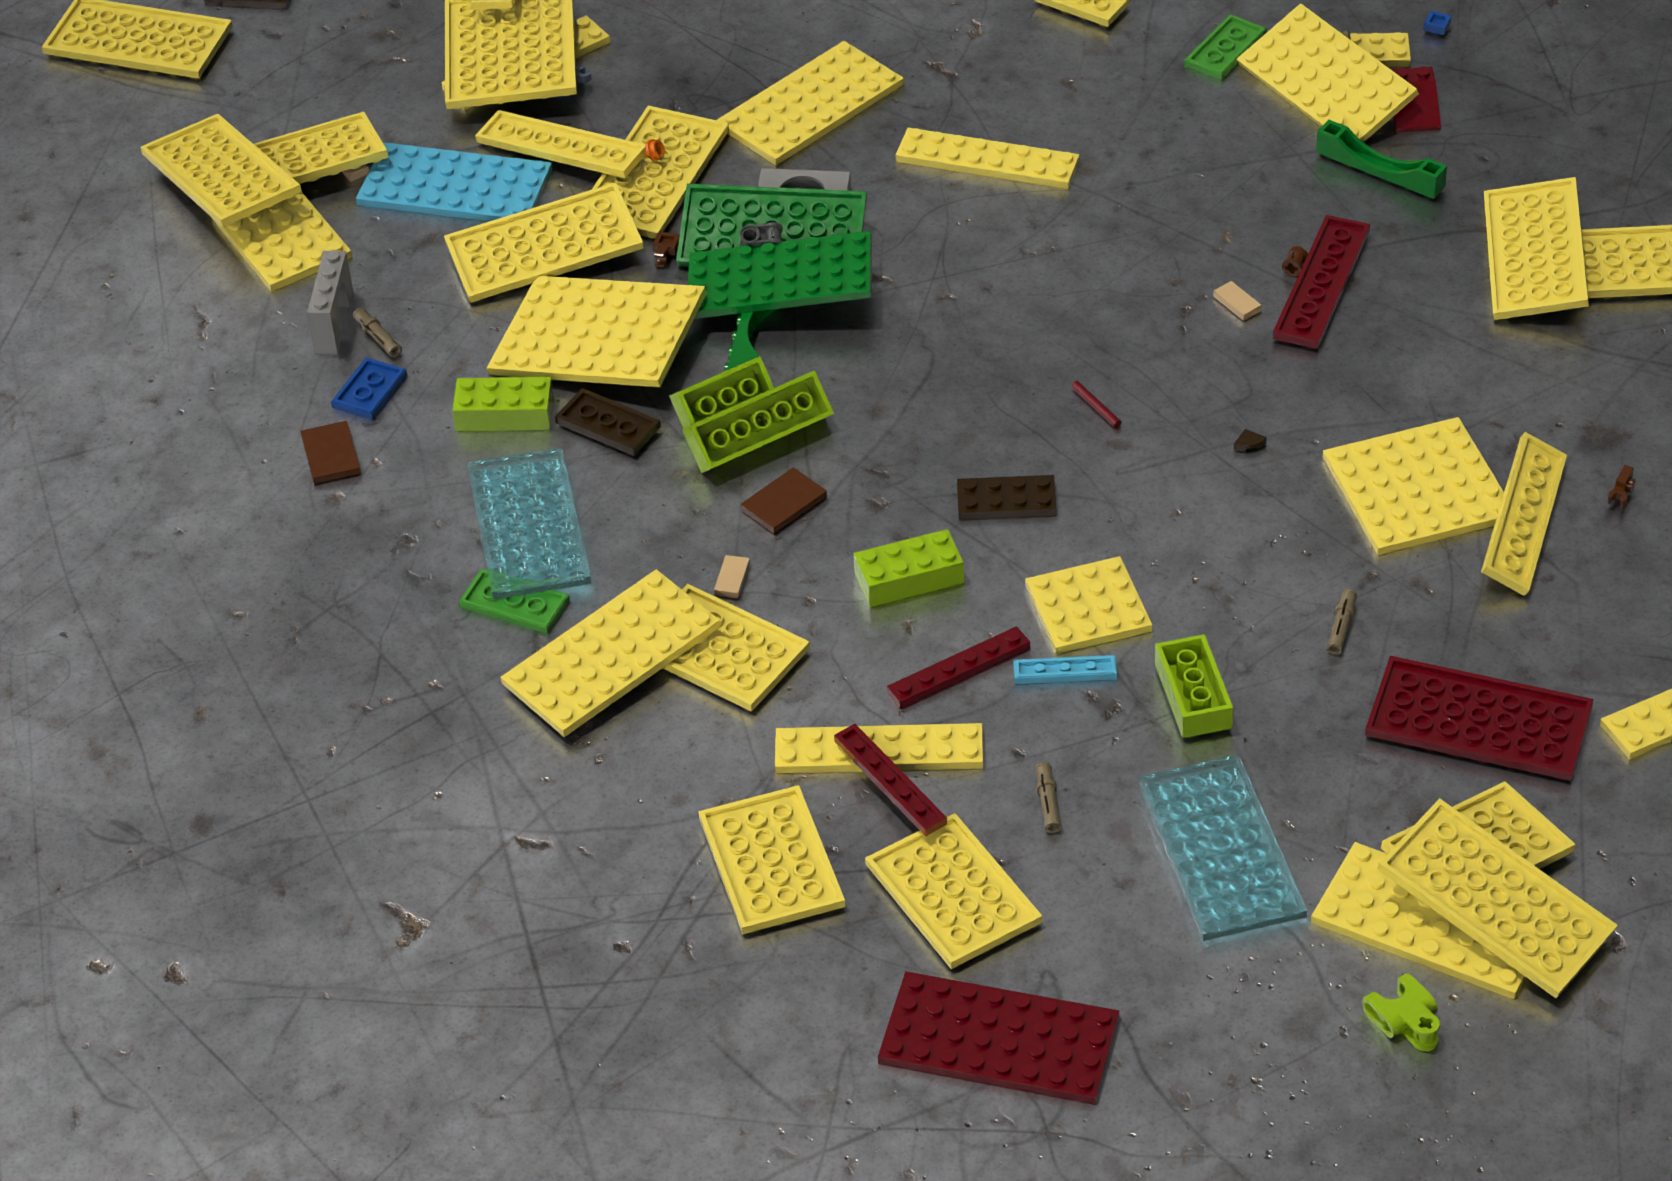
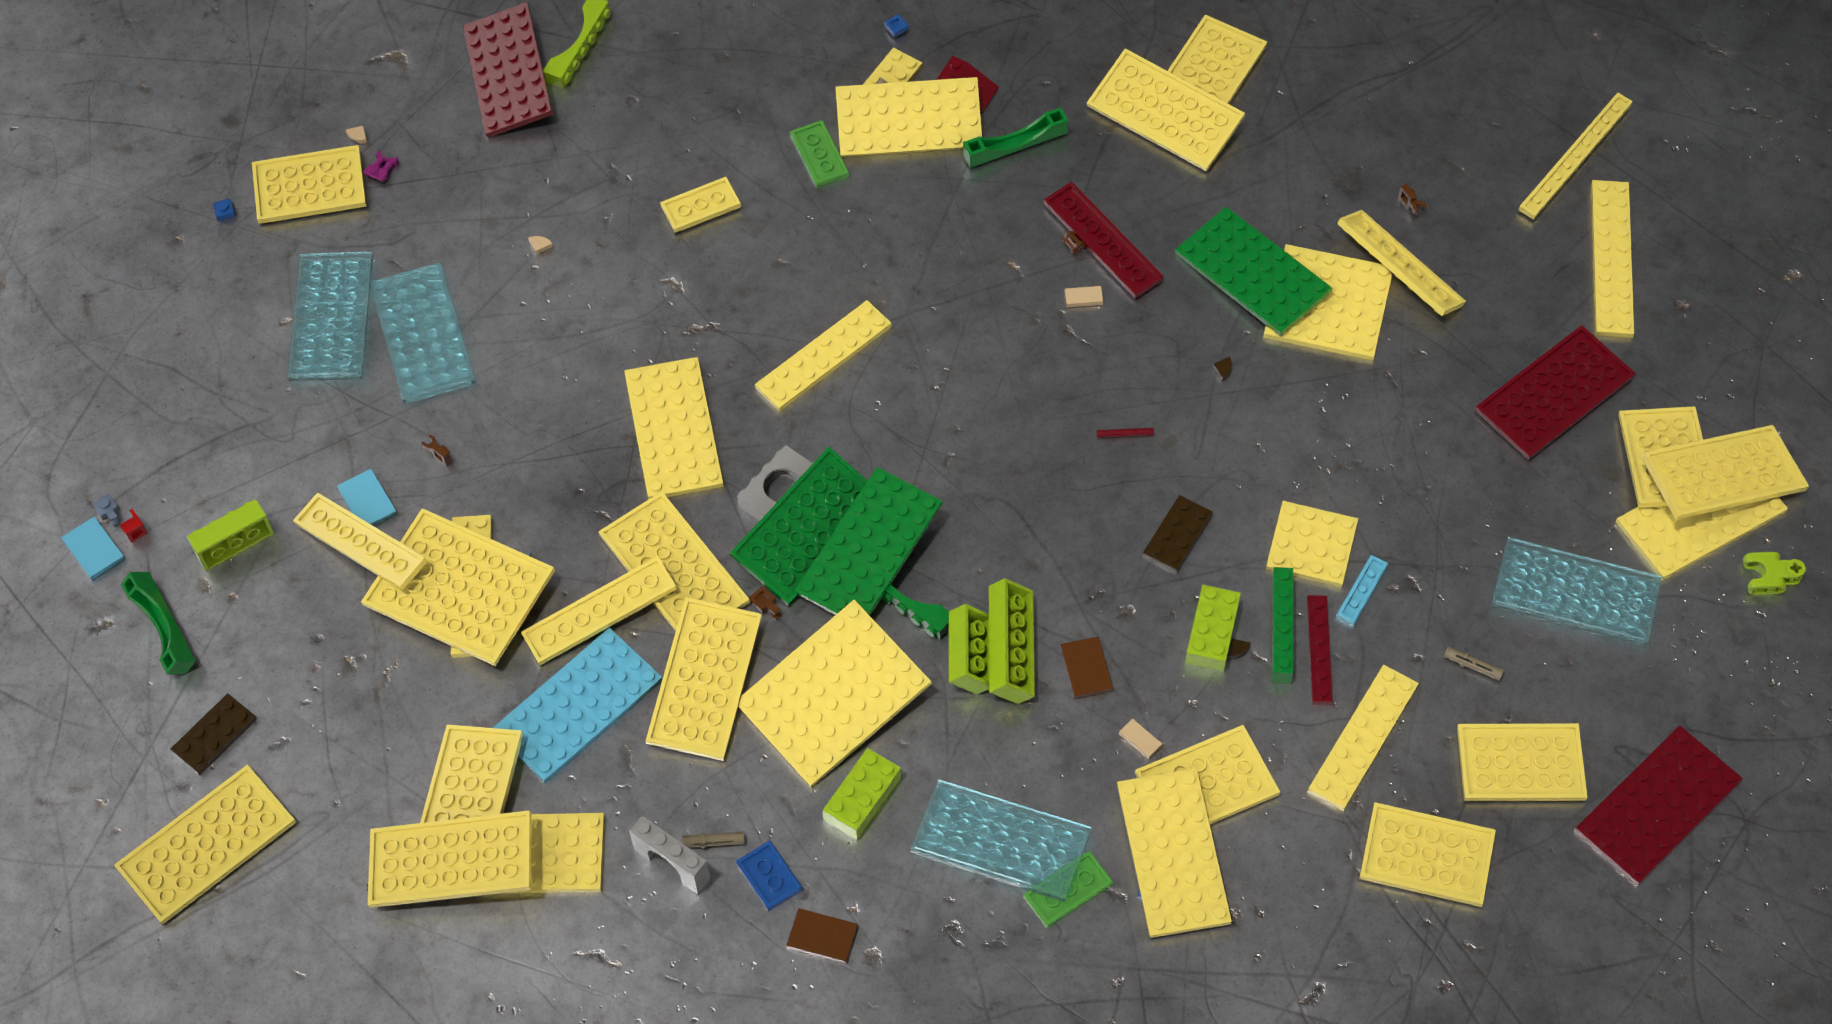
camera: 60 degrees left, 15 degrees up
dark brown plate [555,388,661,456] -> none
orange plate [645,139,665,161] -> none
dark grey piece [739,222,783,247] -> none
dark red plate [834,724,947,836] -> none
lime brick [1155,634,1233,738] -> none
dark tan pin [1326,589,1357,655] -> none
none -> green plate [1175,207,1332,336]
none -> dark brown tile [1227,638,1251,659]
none -> green arch [1271,567,1293,684]

